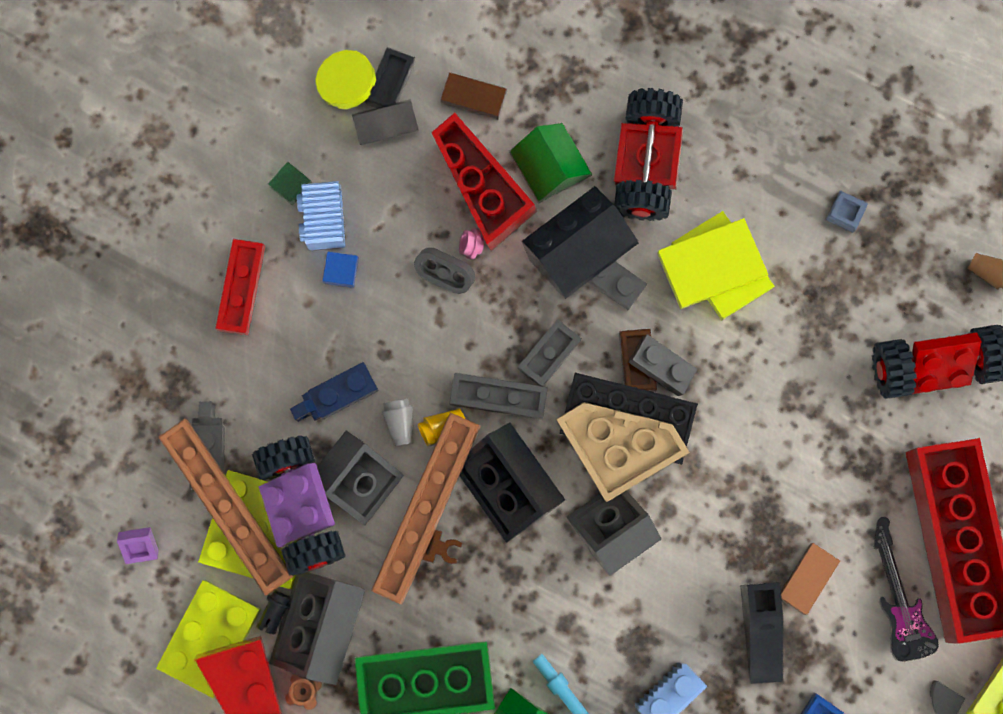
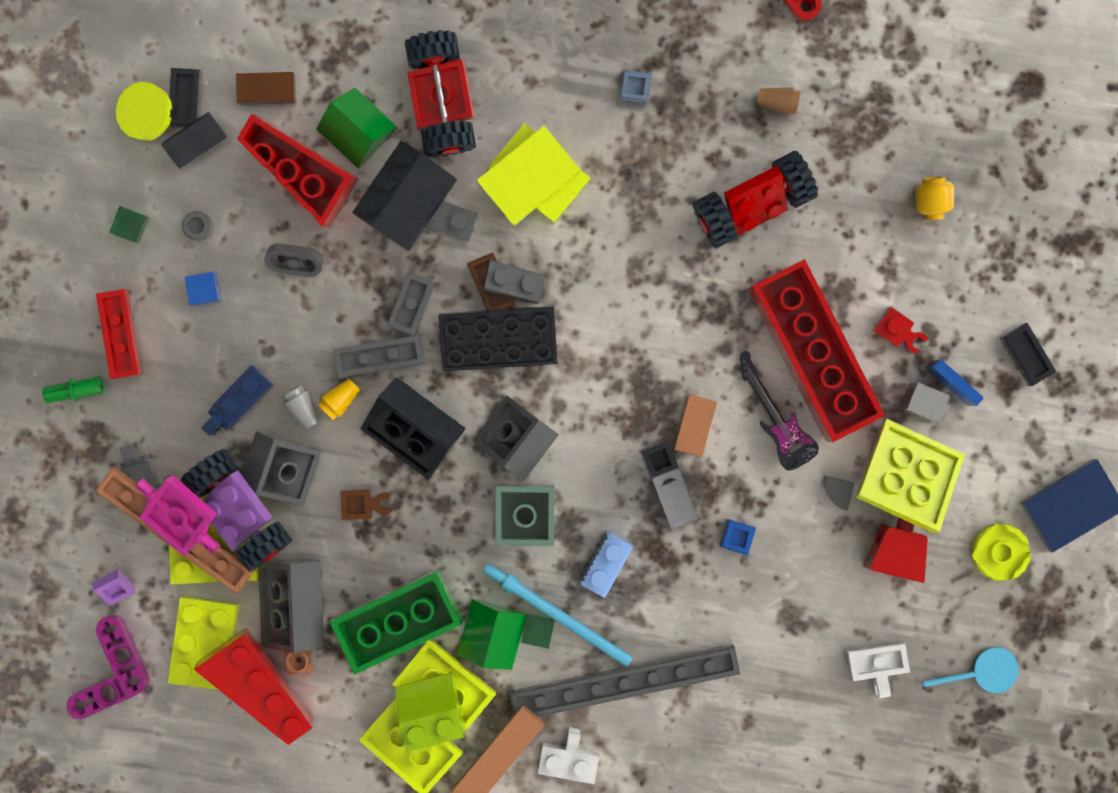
camera: 20 degrees left, 10 degrees up
black pin [256,590,291,635] -> none
light blue brick [297,181,346,251] -> none
nougat tile [371,412,481,604] -> none
bright pink plate [459,228,484,260] -> none
tan plate [556,402,690,502] -> none
none -> green axle [42,376,105,403]
none -> magenta beam [66,615,150,719]
none -> dark pink plate [135,475,220,556]
none -> dark grey tile [182,211,213,241]
none -> sand green brick [495,484,554,546]

